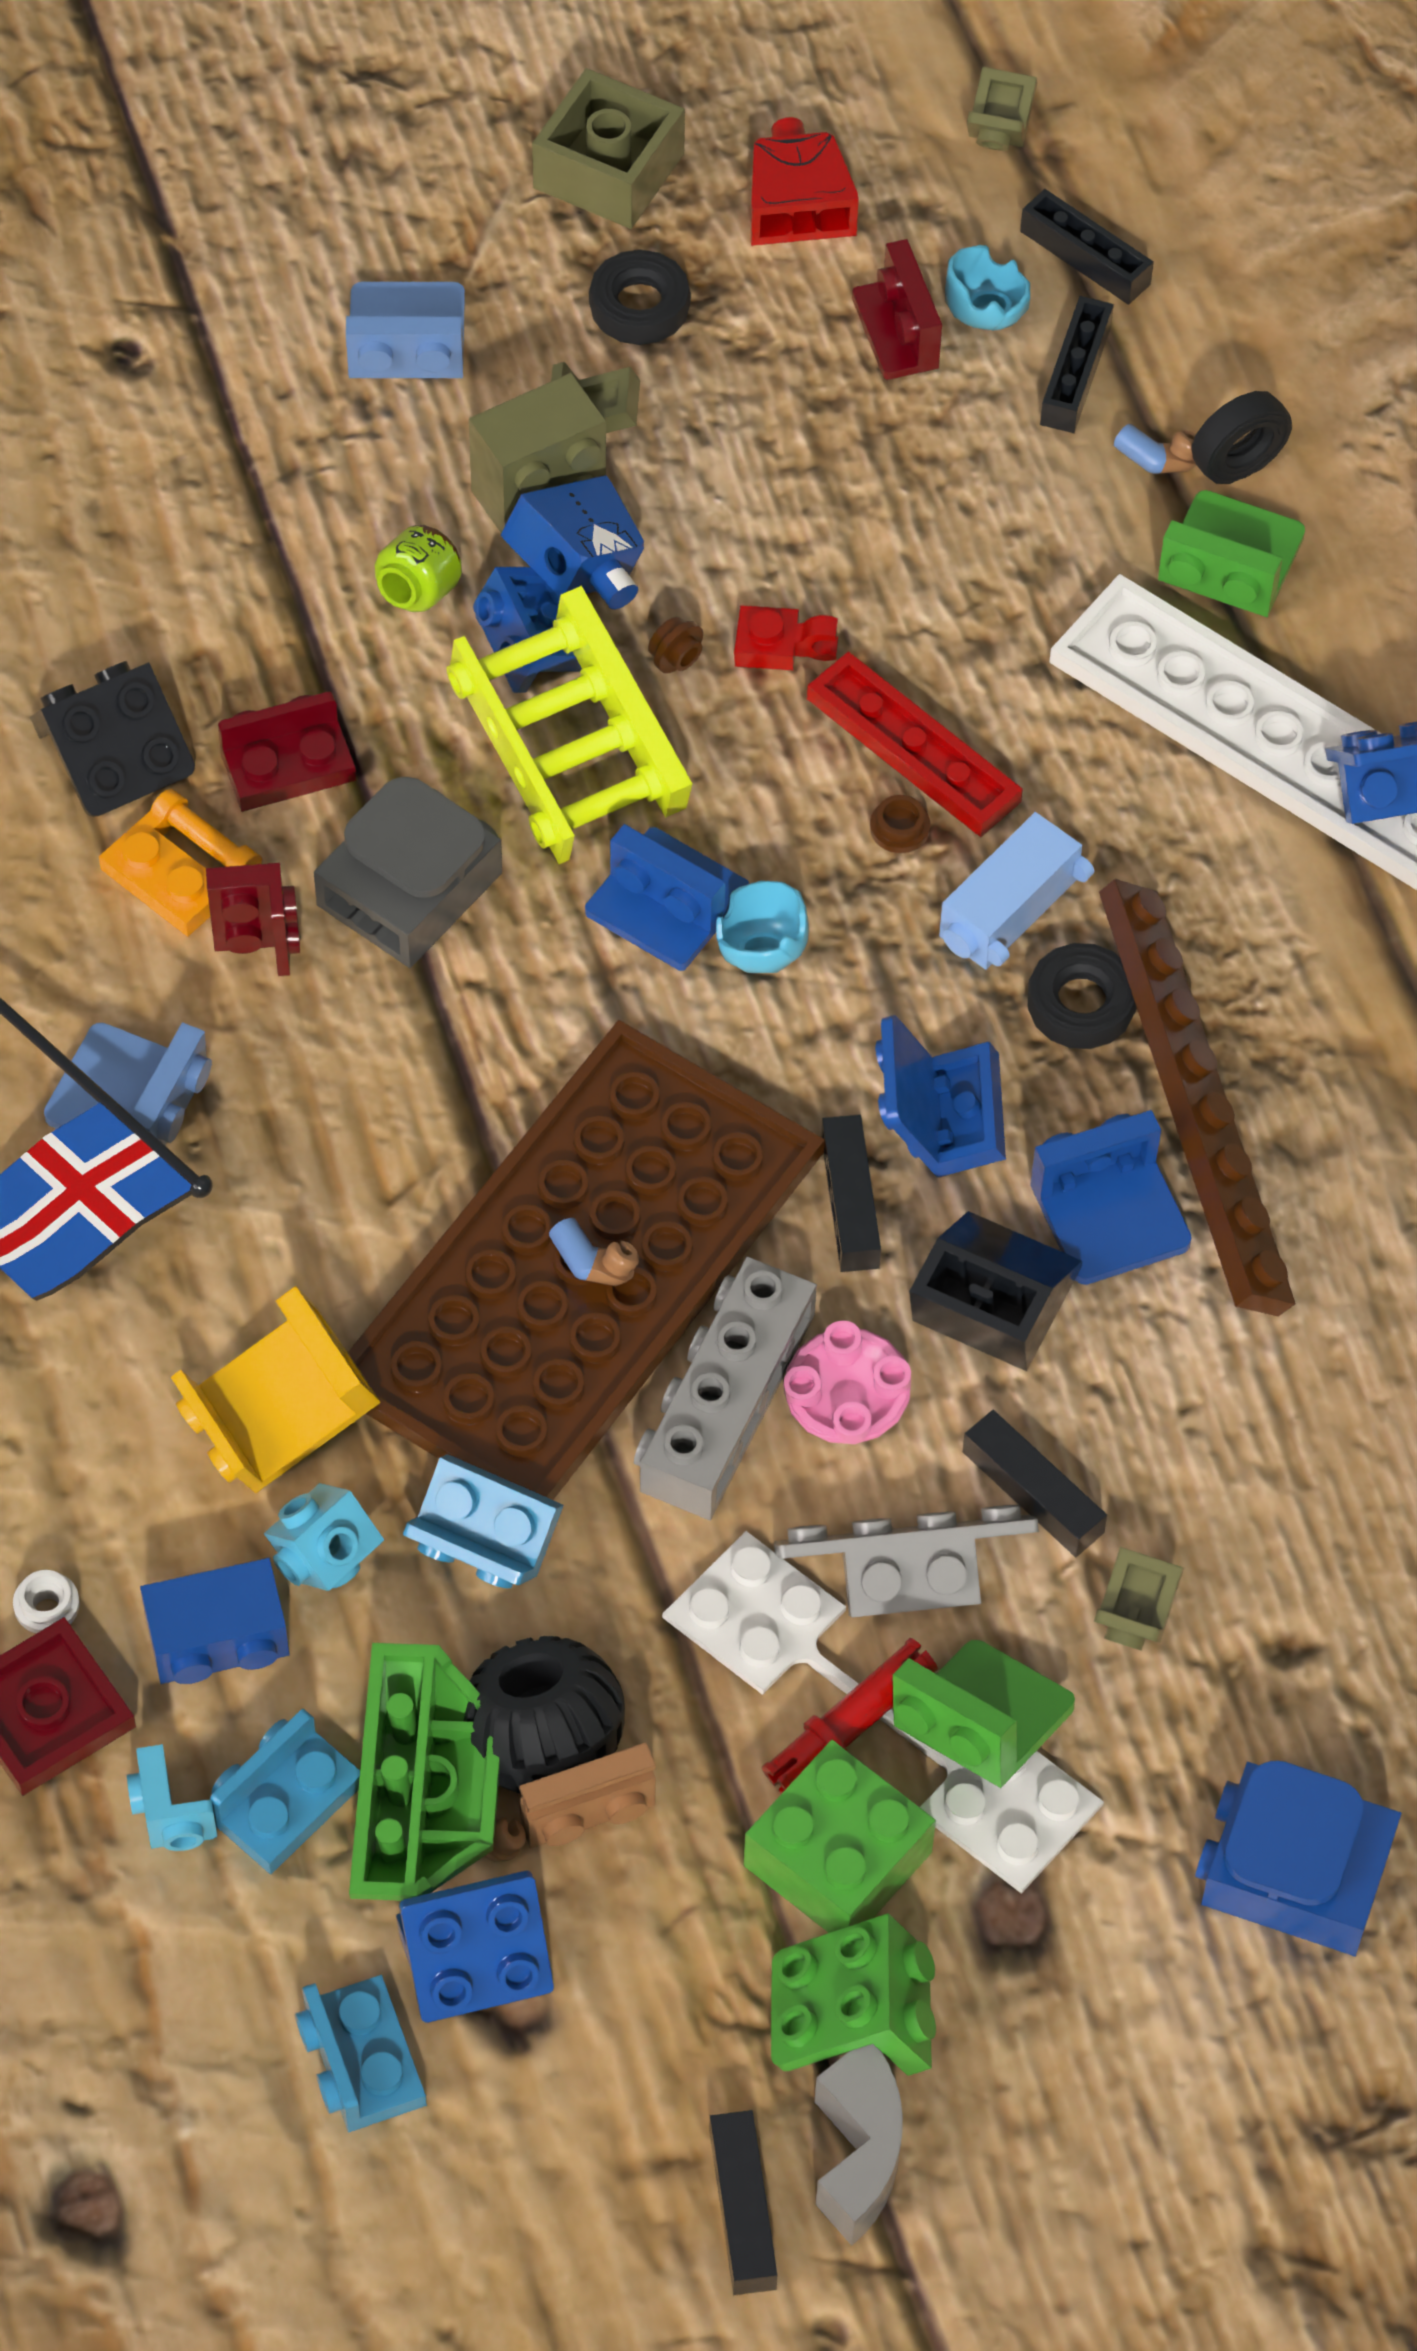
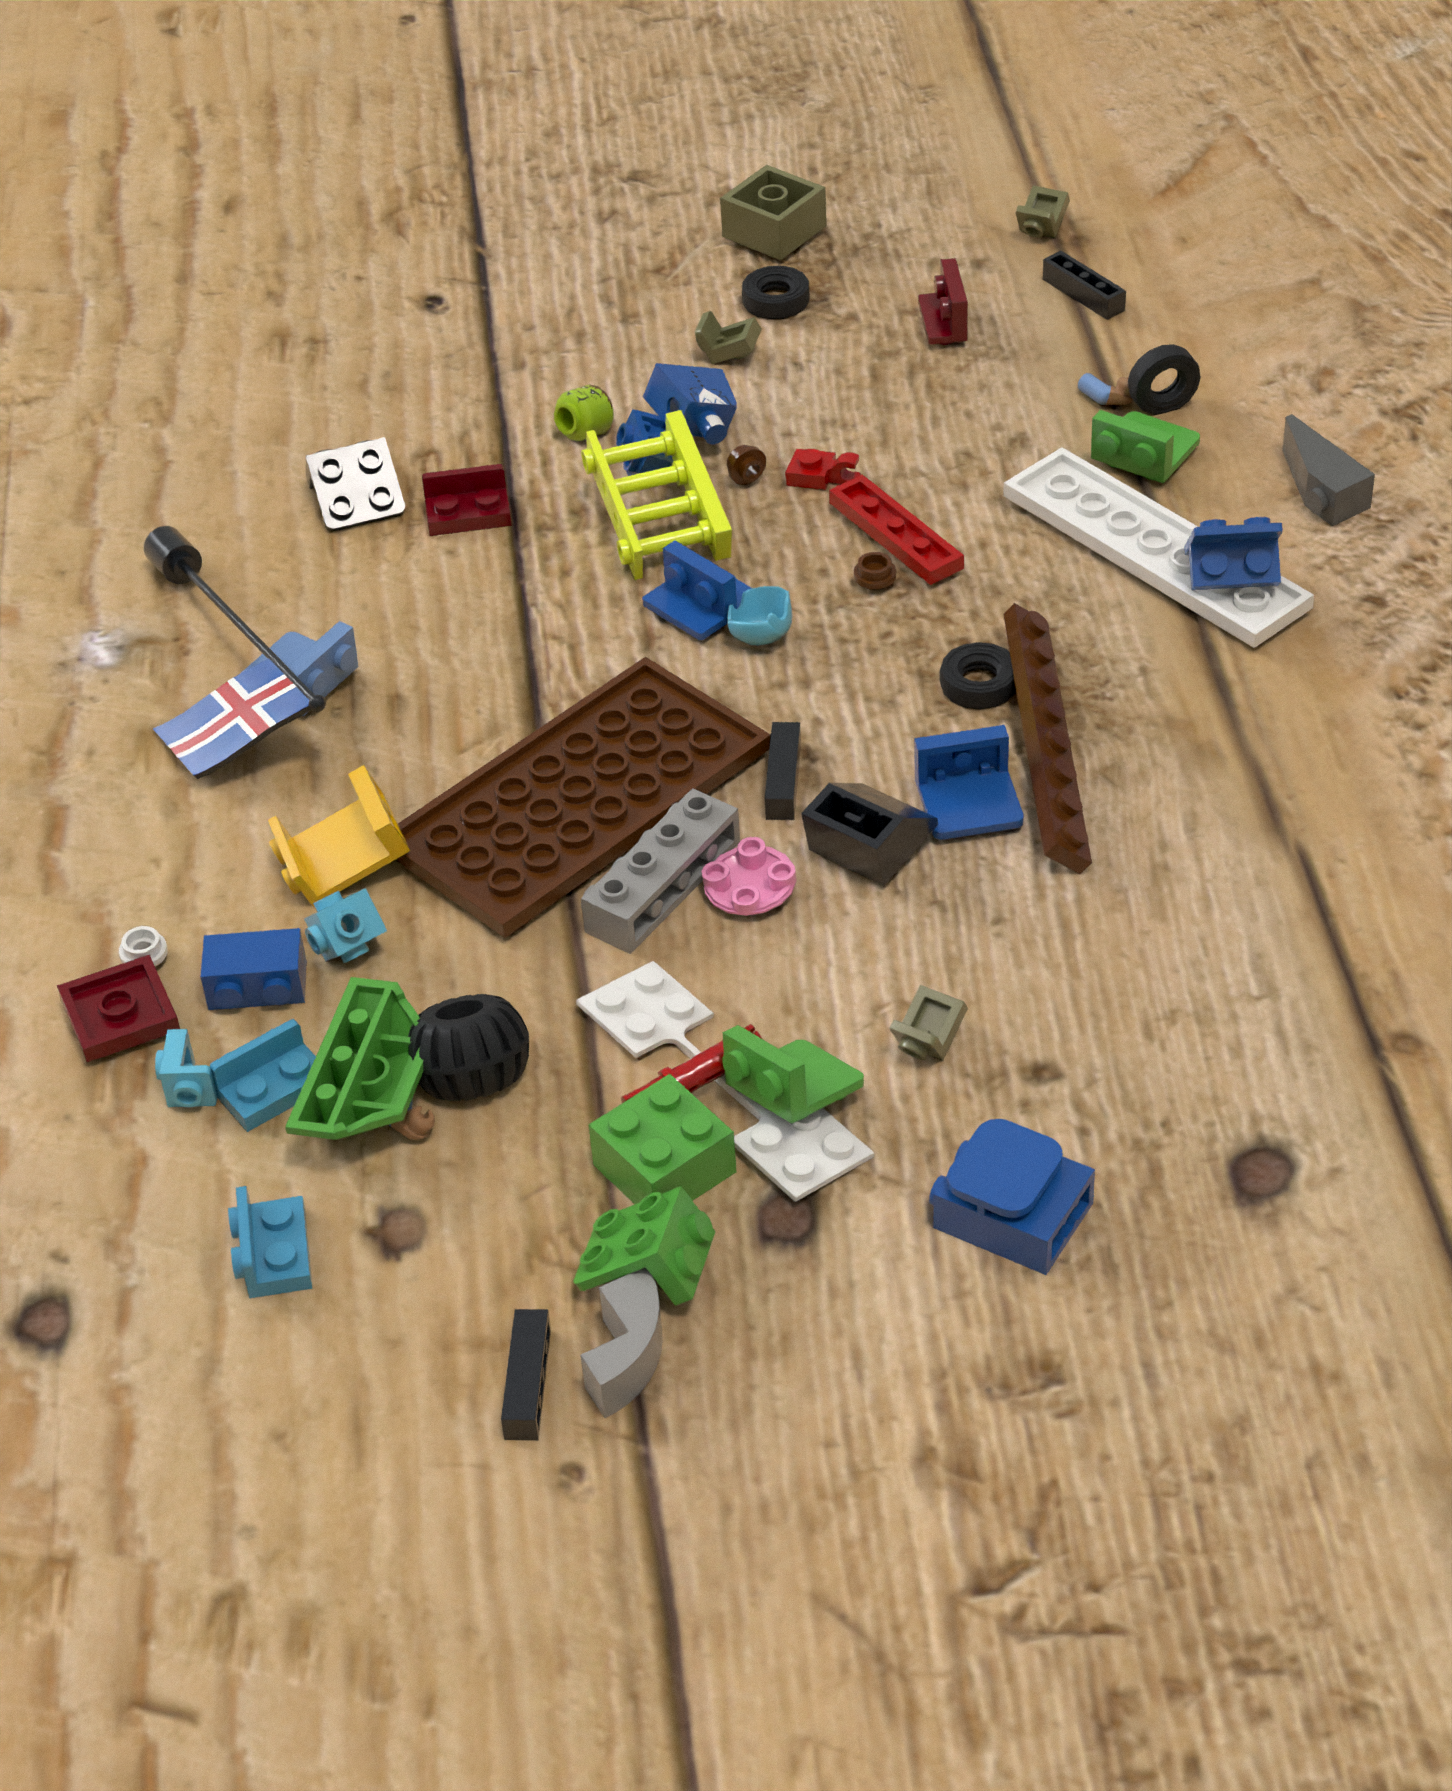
camera: 15 degrees right, 15 degrees down
light orange plate [99,788,263,937] -> none
dark red bracket [206,863,300,976] -> none
dark grey brick [314,777,502,968] -> none
medium blue bracket [346,282,465,378] -> none
blue bracket [396,1870,554,2023] -> none
bracket [403,1454,564,1588] -> none
olive brick [469,373,606,533] -> none
medium nougat plate [519,1742,656,1849] -> none
arm [549,1218,639,1286] -> none
red torso [750,117,859,246] -> none
light grey bracket [774,1505,1039,1617] -> none
blue bracket [875,1015,1006,1178] -> none
light blue brick [939,812,1094,970] -> none
medium azure hair [945,245,1030,331] -> none
black piece [962,1409,1107,1558] -> none
black piece [1040,296,1114,434] -> none

